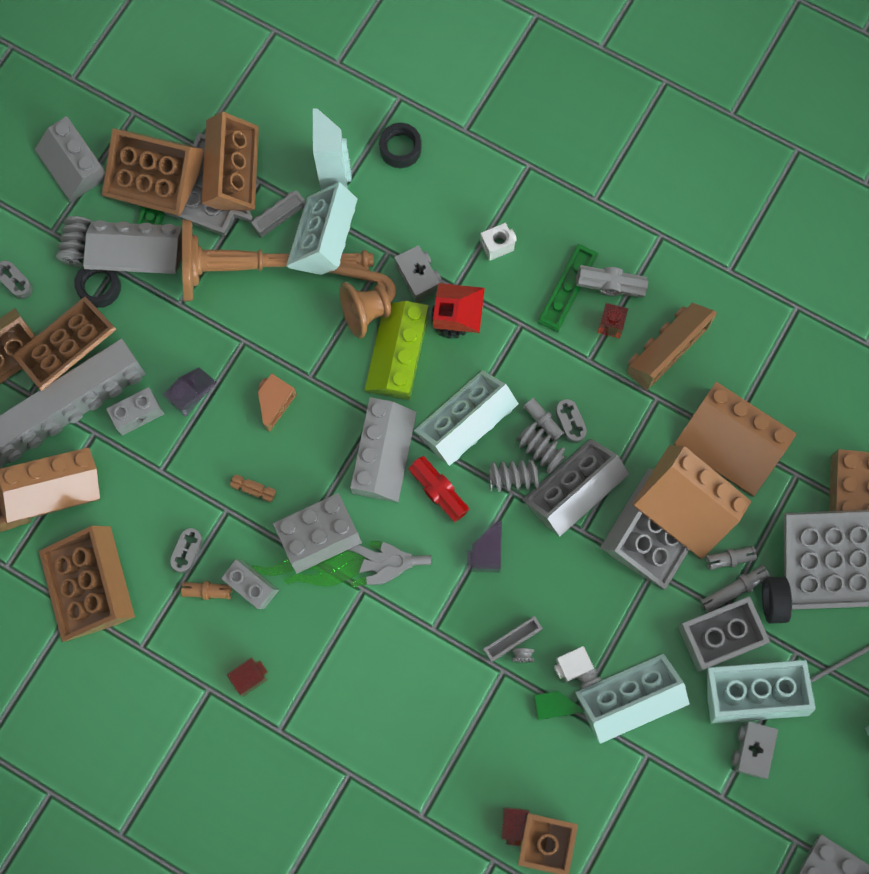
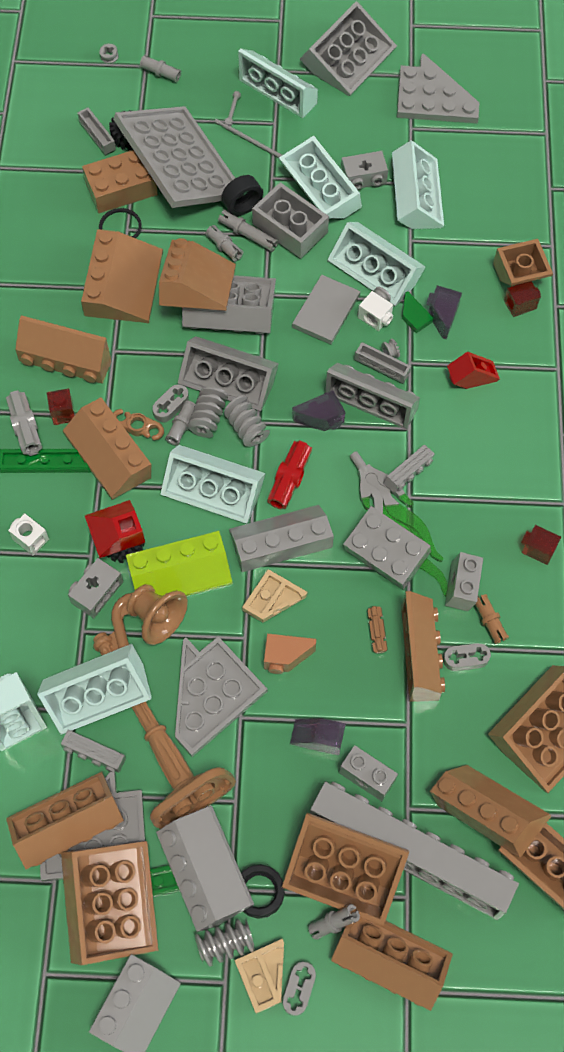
camera: 120 degrees left, 10 degrees down
none -> medium nougat slope [63,398,151,500]
none -> black piece [99,208,142,238]
none -> medium nougat piece [113,409,164,441]
none -> light grey wing [175,637,267,757]
none -> tan wing [235,939,284,1014]
none -> tan wing [242,569,308,623]
none -> light grey tile [292,275,360,344]
none -> light grey pin [309,904,360,940]
none -> light grey slope [325,363,420,430]
none -> light grey piece [383,444,435,493]
none -> light aqua slope [392,140,444,229]
none -> medium nougat slope [401,591,445,702]
none -> clear purple slope [426,285,462,340]
none -> red slope [447,351,500,389]

